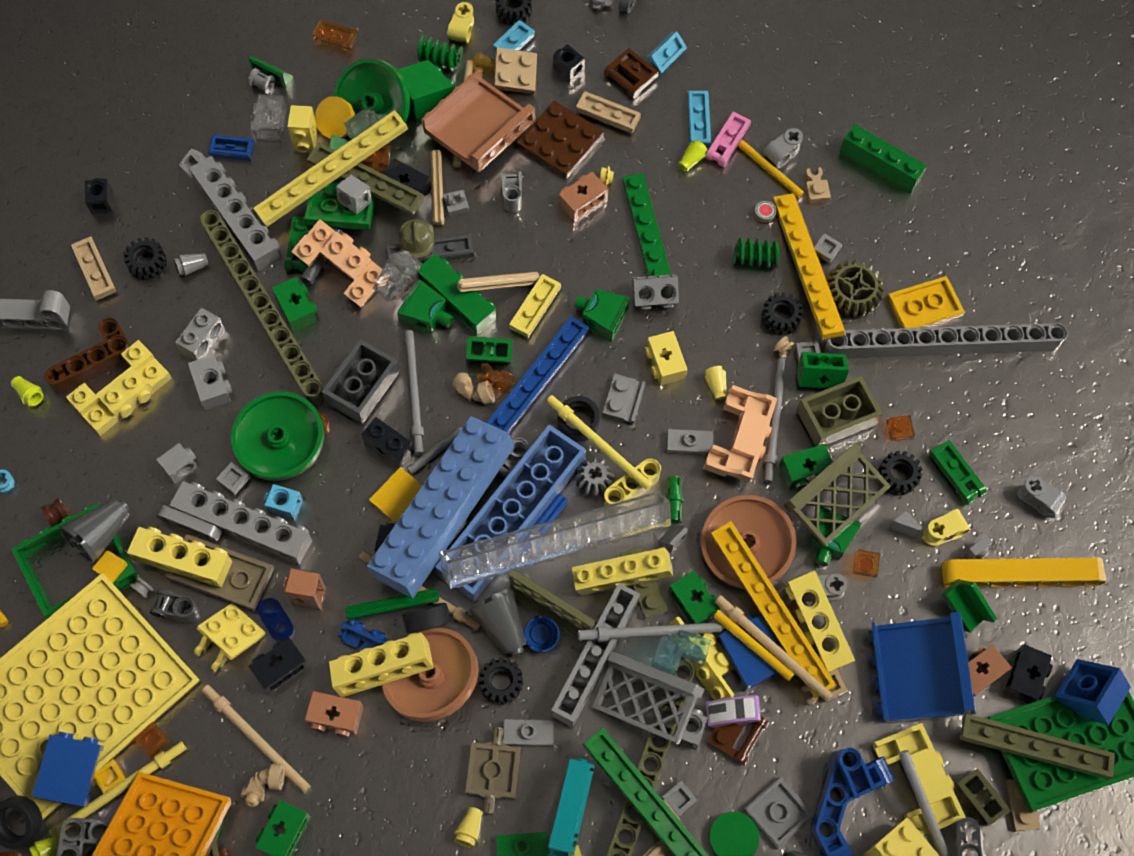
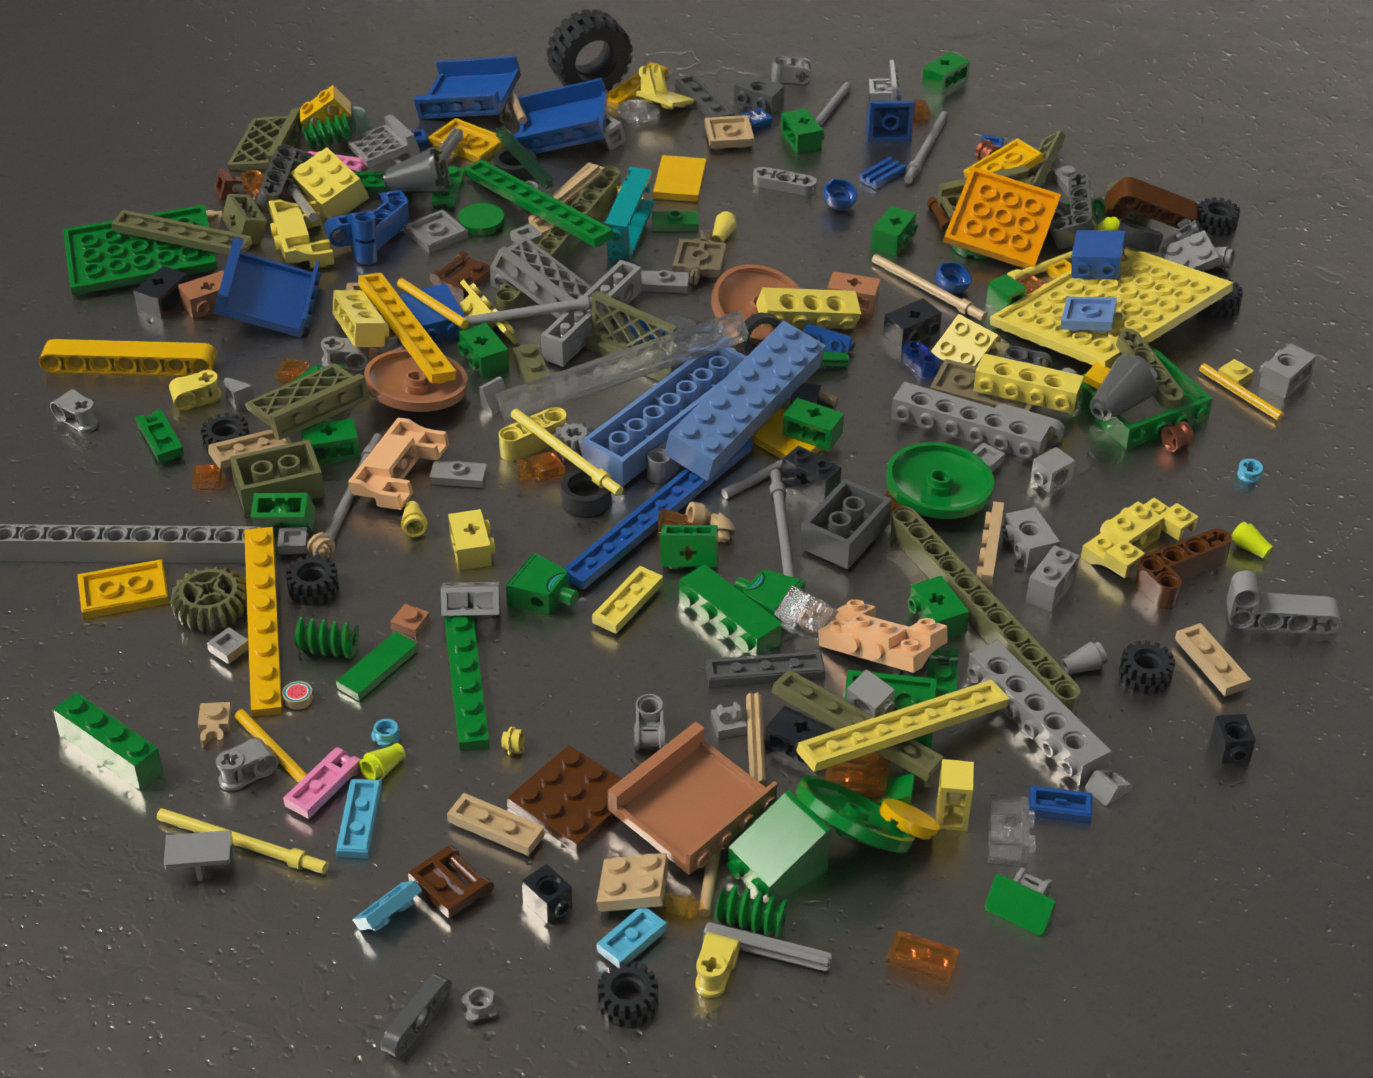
camera: 175 degrees left, 25 degrees down
tan arm [241,764,285,807] -> none
medium azure brick [264,484,303,521] -> none
nougat brick [283,569,326,610] -> none
clear brick [344,110,379,139] -> none
olive piece [399,219,435,259] -> none
tan axle [457,272,540,292] -> none
black tyre [479,657,523,705] -> none
nougat brick [558,172,608,222] -> none
light yellow brick [572,547,674,596] -> none
light grey plate [602,374,646,425] -> none
clear light blue plate [651,630,711,675] -> none
green pin [665,476,684,524] -> none
slope [706,695,761,728] -> none
tan bar [715,596,833,701] -> none
green panel [941,579,998,632] -> none
light grey plate [964,535,993,559] -> none
blue slope [1054,659,1131,725] -> none
none -> light yellow bar [157,808,329,874]
none -> light grey panel [164,830,235,881]
none -> tan plate [208,429,293,469]
none -> green tile [336,631,418,701]
none -> medium azure plate [371,719,401,747]
none -> nougat plate [390,604,430,638]
none -> clear orange plate [516,451,565,481]
none -> light grey axle [703,922,832,972]
none -> green brick [782,398,844,451]
none -> blue hair [935,262,972,295]
none -> tan plate [976,501,1004,591]
none -> green brick [986,274,1026,311]
none -> medium blue plate [1061,297,1117,332]
none -> olive beam [1116,329,1183,409]

